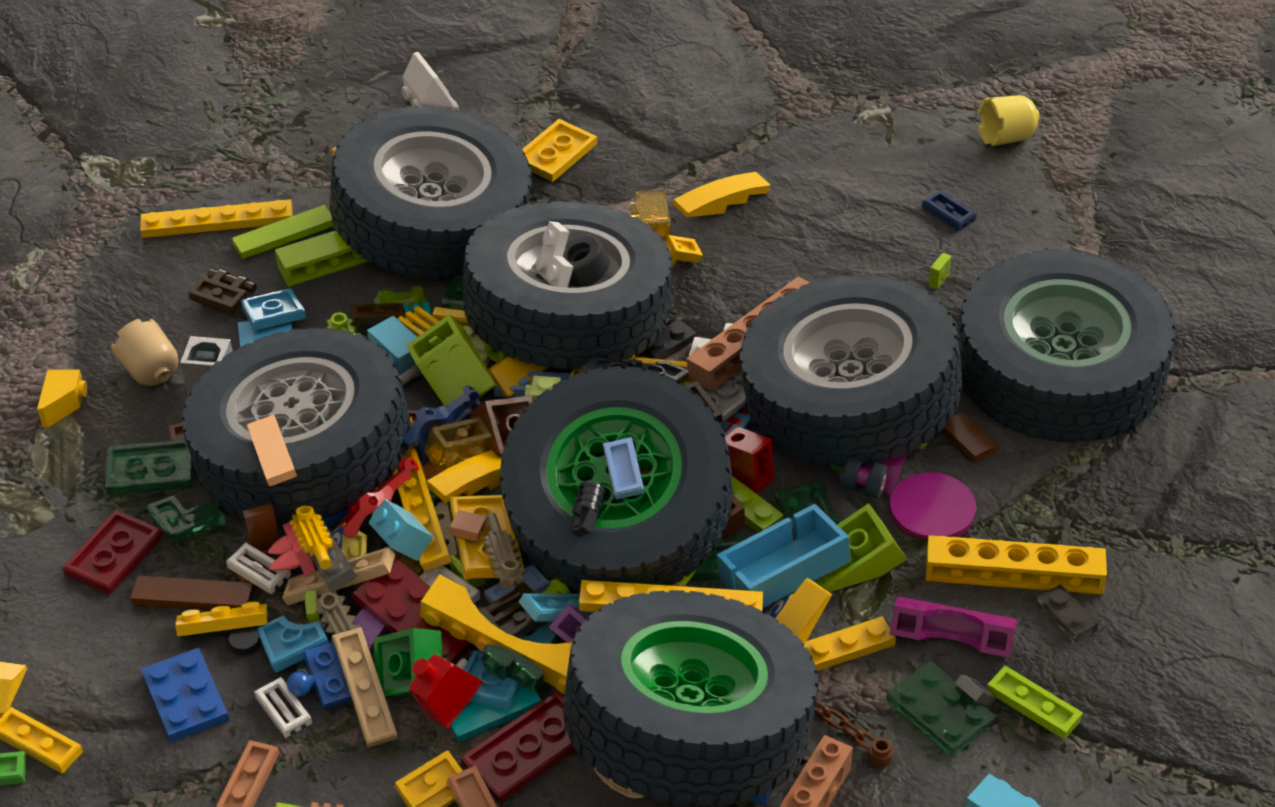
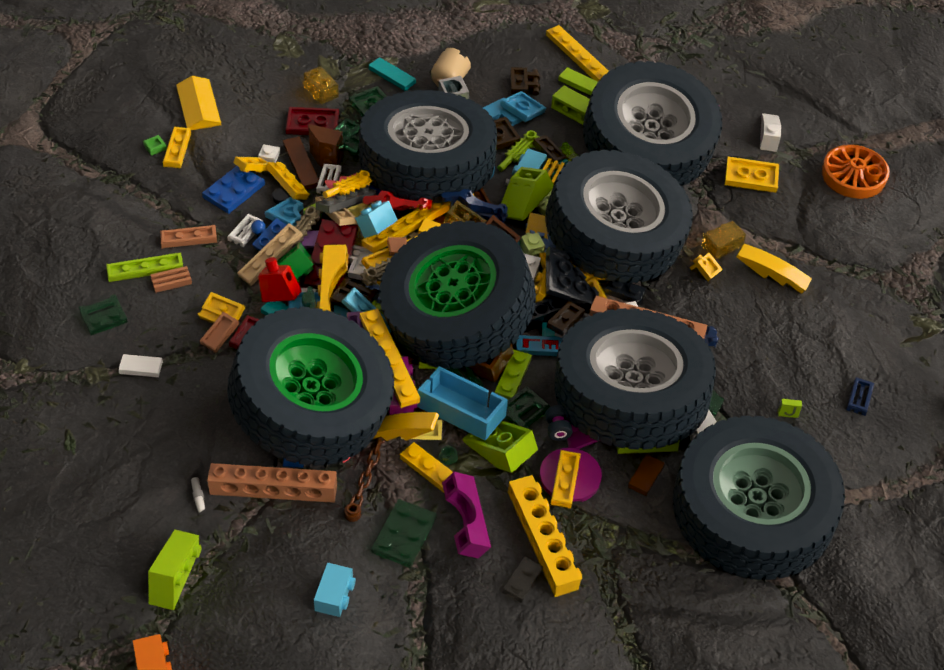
camera: 60 degrees right, 5 degrees up
yellow slope [37,370,87,428] -> none
reddish brown tile [243,503,279,551] -> none
light nougat tile [247,415,297,487] -> none
white wedge [401,52,459,111] -> none
white plate [536,221,573,288] -> none
black tyre [563,235,610,287] -> none
black hinge [571,481,605,537] -> none
light blue tile [603,437,645,500] -> none
red torso [725,427,775,494] -> none
flat silver tile [955,675,996,707] -> none
lime plate [987,666,1083,740] -> none
none -> yellow plate [233,157,268,173]
none -> white plate [258,144,280,163]
none -> clear yellow brick [303,66,339,104]
none -> reddish brown slope [308,124,344,170]
none -> teal tile [369,57,416,91]
none -> clear green plate [438,446,458,465]
none -> yellow tile [551,450,581,508]
none -> white slope [760,114,781,152]
none -> orange piece [822,145,889,199]

